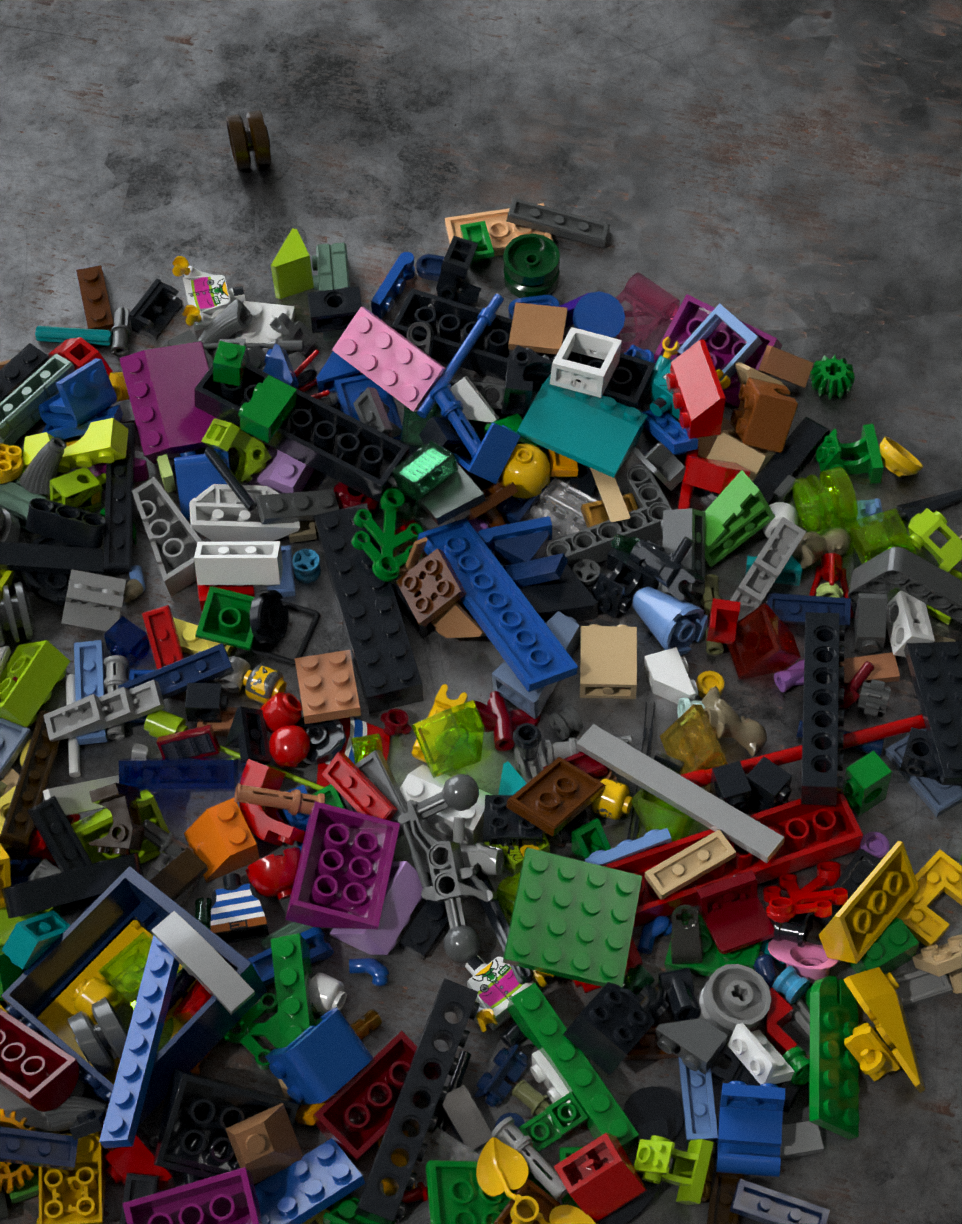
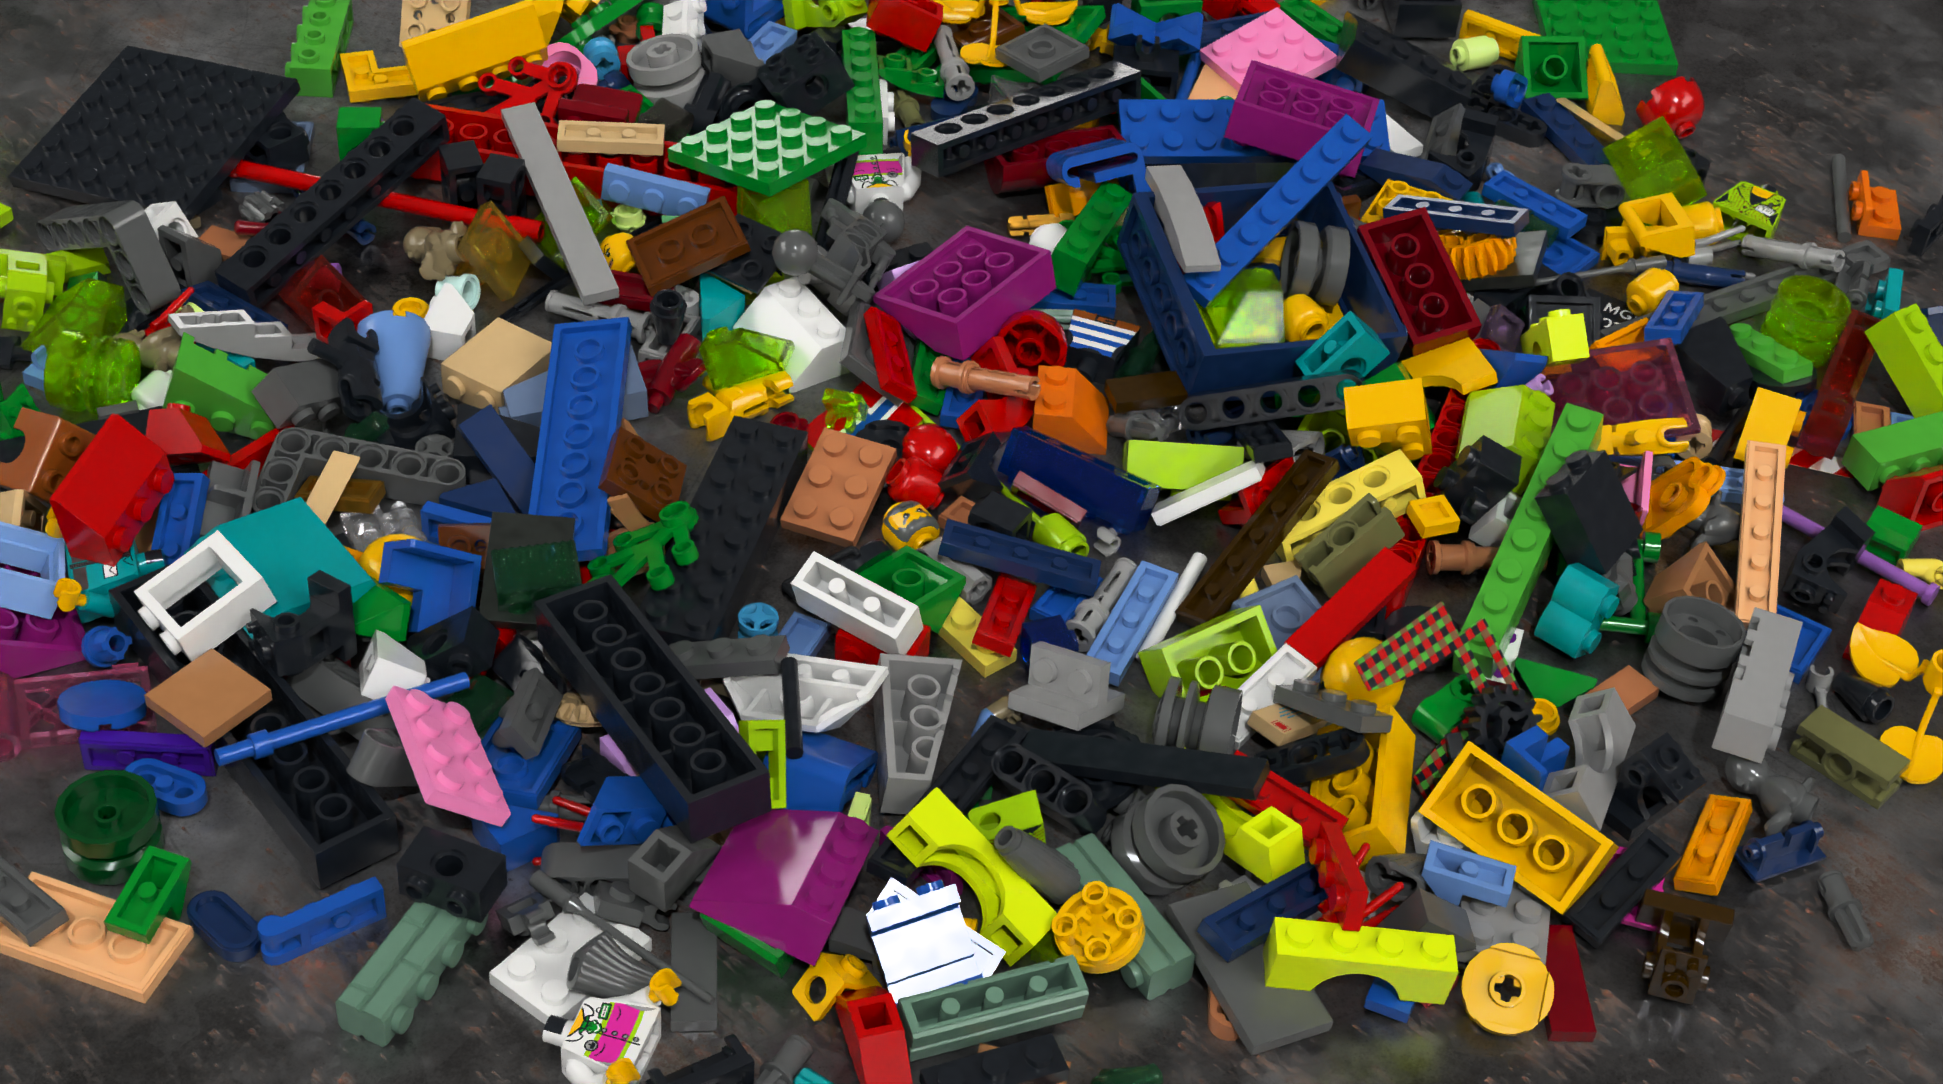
camera: 155 degrees left, 15 degrees down
light grey slope [44,680,165,742] -> none
black plate [70,1109,106,1140] -> none
dark brown tile [89,783,144,855] -> none
green brick [213,341,246,386] -> none
medium nougat slope [226,1103,303,1184] -> none
green brick [238,375,297,443] -> none
lime slope [271,228,314,299] -> none
blue pin [429,382,482,459] -> none
black tile [436,236,481,306] -> none
none -> dark grey tile [995,23,1090,82]

